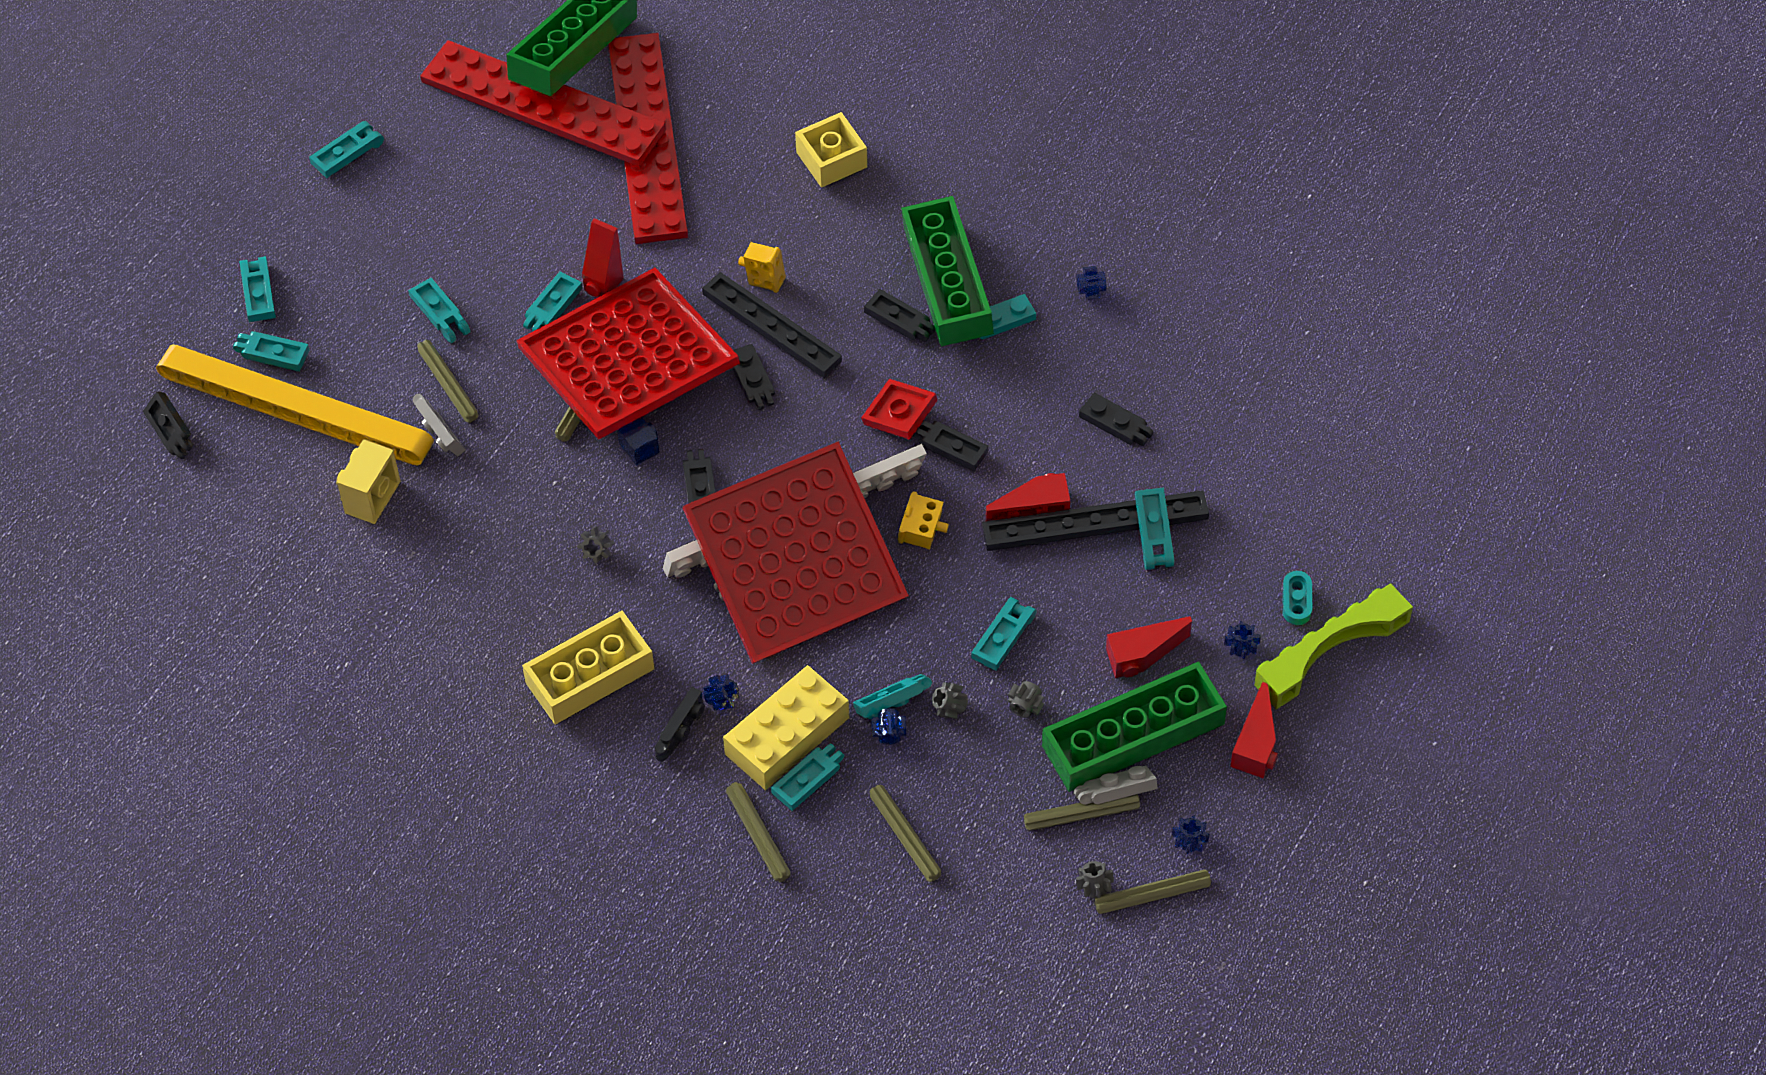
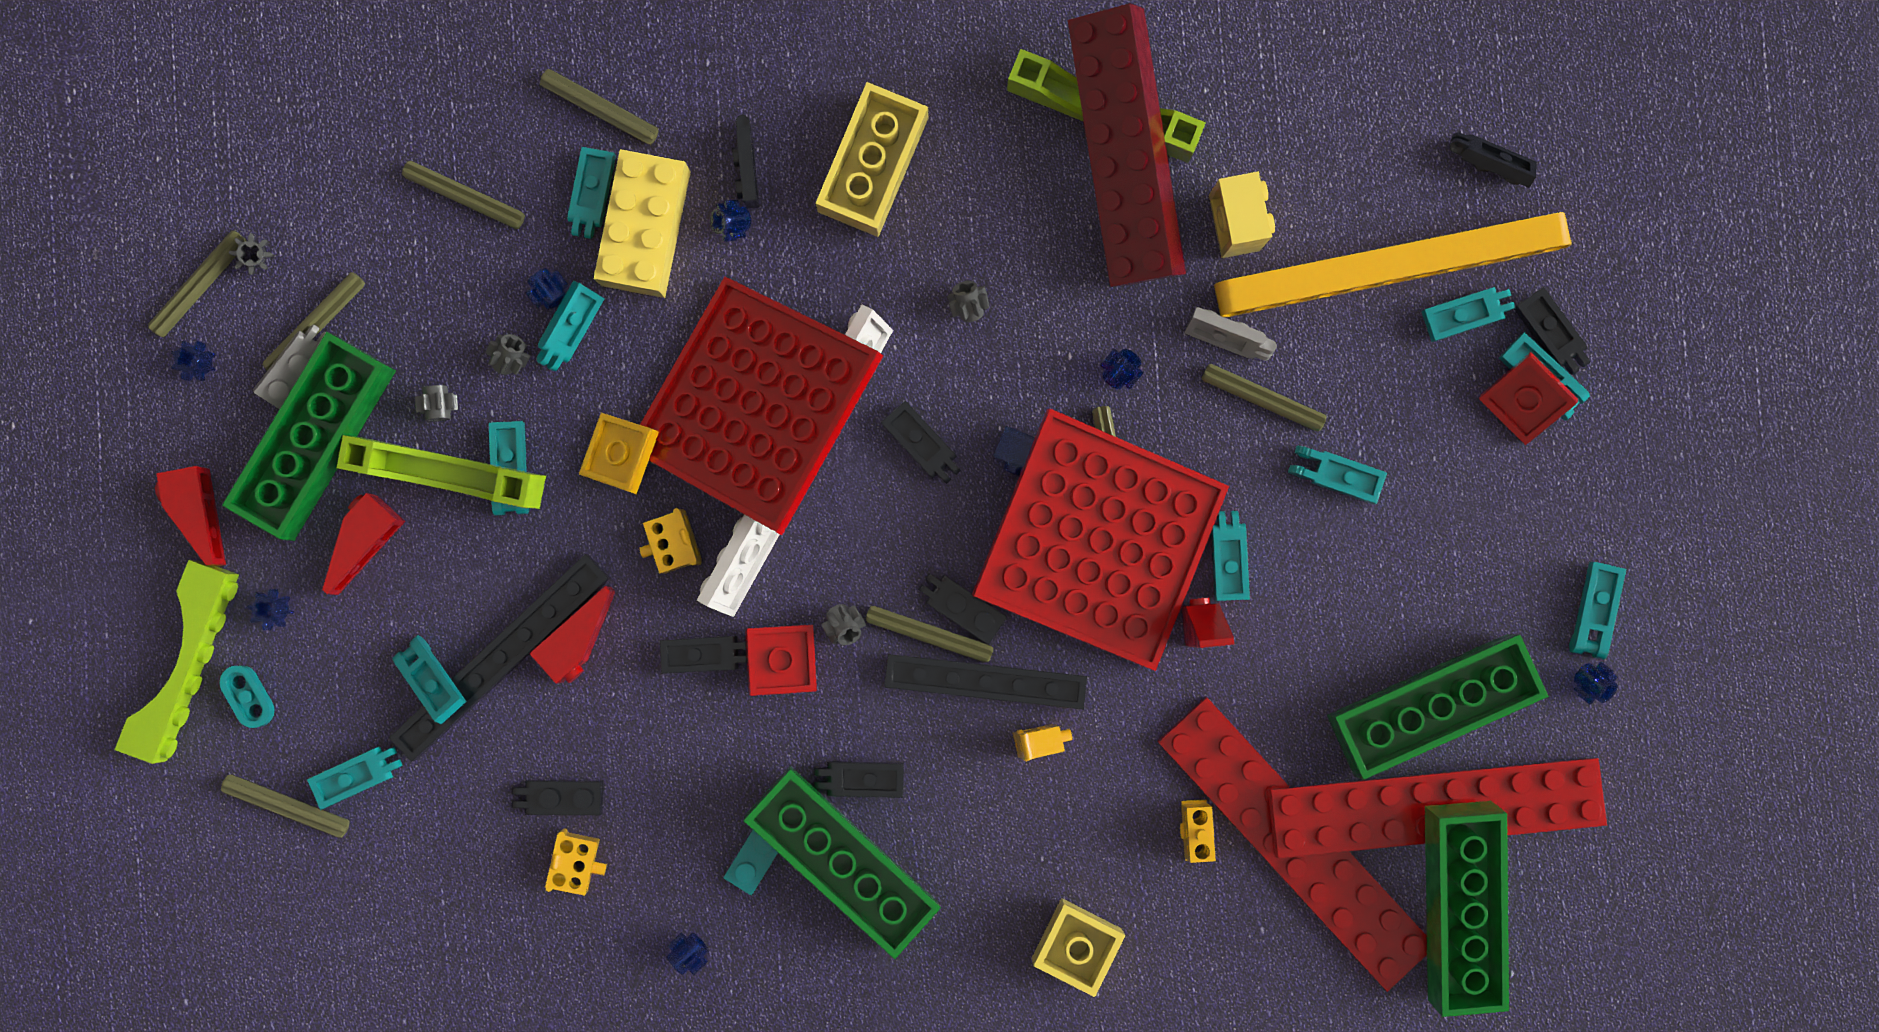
camera: 145 degrees right, 30 degrees up
none -> olive axle [221,774,350,838]
none -> teal hinge [307,747,403,810]
none -> lime arch [336,435,546,509]
none -> yellow piece [545,828,607,896]
none -> yellow tile [579,412,659,494]
none -> dark grey gear [821,604,866,645]
none -> olive axle [866,606,993,663]
none -> lime arch [1007,49,1206,163]
none -> dark red brick [1067,3,1186,287]
none -> clear blue gear [1100,349,1143,389]
none -> yellow piece [1180,799,1216,863]
none -> green brick [1327,634,1549,780]
none -> red plate [1479,352,1578,445]
none -> black hinge [1514,287,1590,375]
none -> clear blue gear [1574,662,1618,705]

